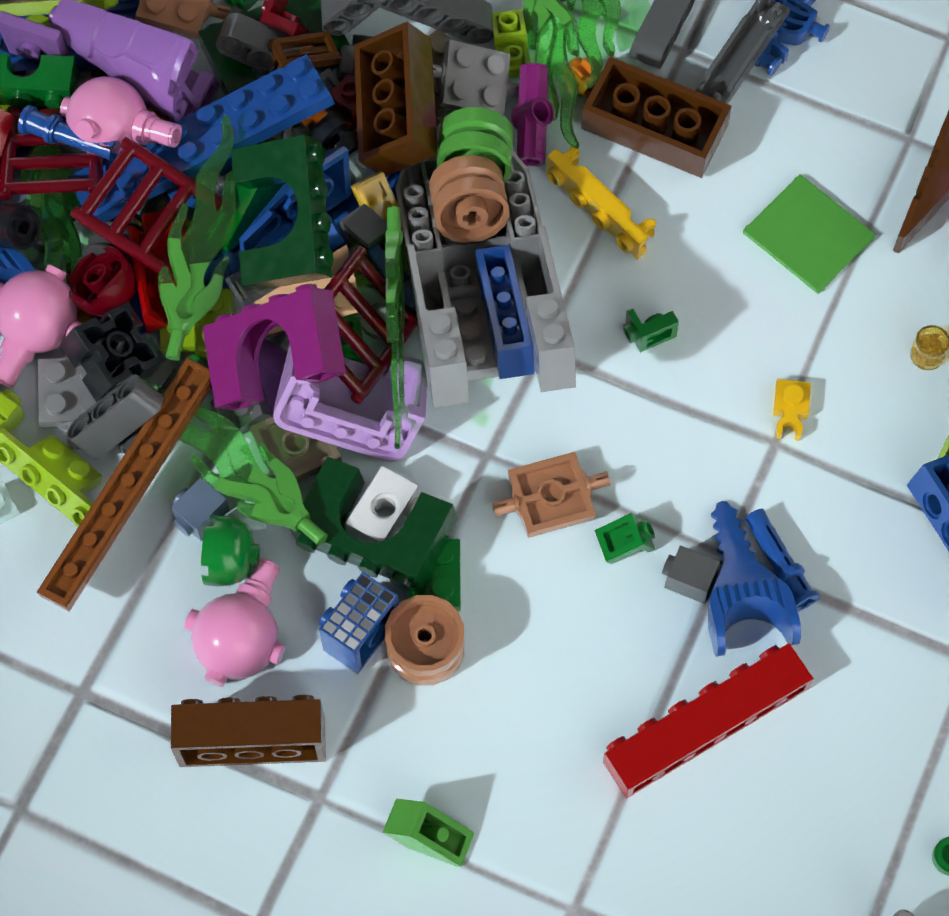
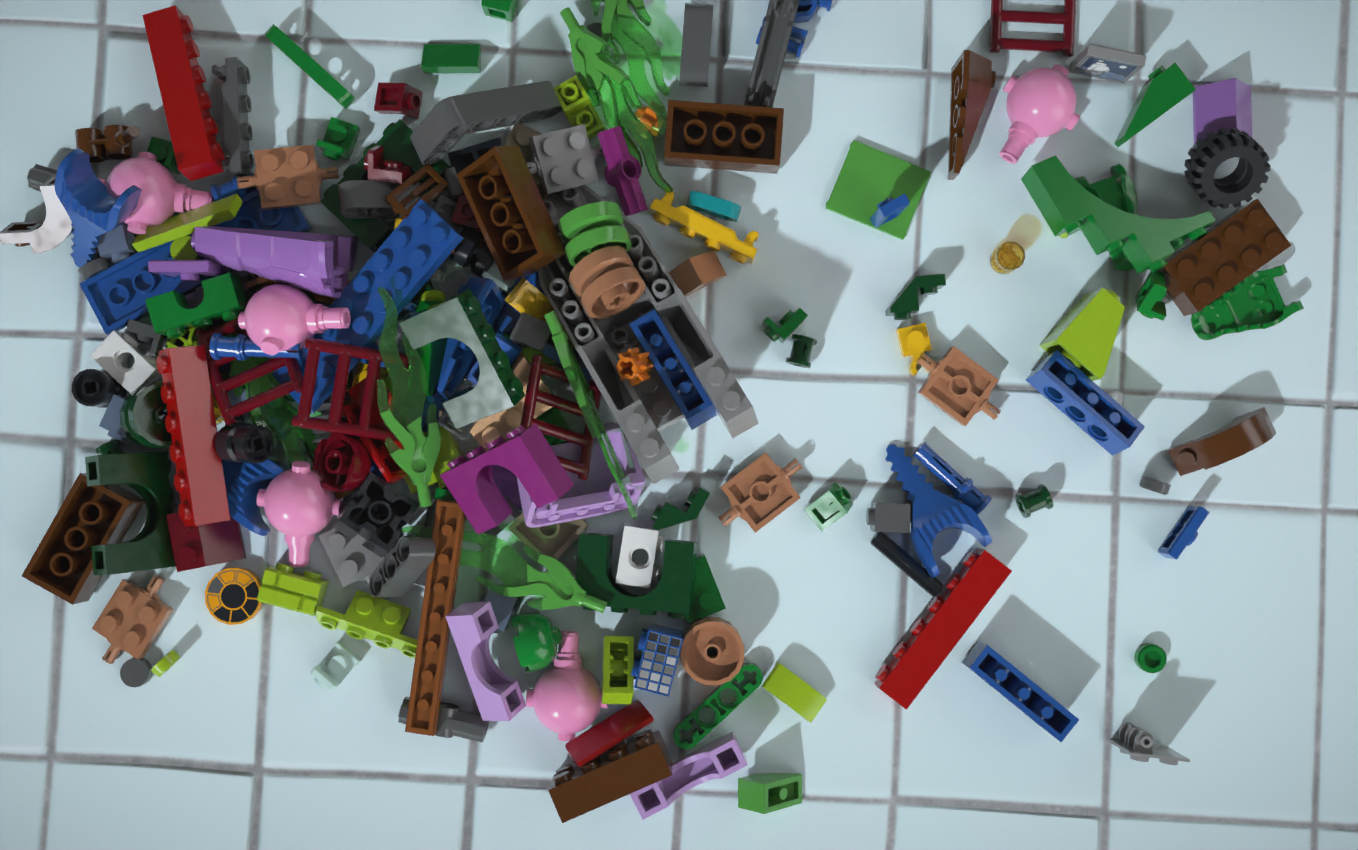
camera: 25 degrees left, 20 degrees up
none -> dark grey piece [398,697,489,743]
none -> lavender arch [445,601,526,721]
none -> red slope [565,700,654,767]
none -> lime brick [602,636,634,704]
none -> orange gear [615,347,654,386]
none -> lavender arch [630,732,748,820]
none -> dark green slope [650,487,710,530]
none -> nougat slope [669,250,727,297]
none -> green beam [673,662,763,750]
none -> teal beam [686,191,741,222]
none -> lime slope [761,663,827,723]
none -> dark green bush [786,334,817,368]
none -> blue plate [870,194,910,228]
none -> black axle [870,532,943,596]
none -> dark green slope [885,274,946,320]
none -> nougat plate [916,346,1001,426]
none -> blue brick [961,640,1079,742]
none -> dark green bush [1015,484,1053,518]

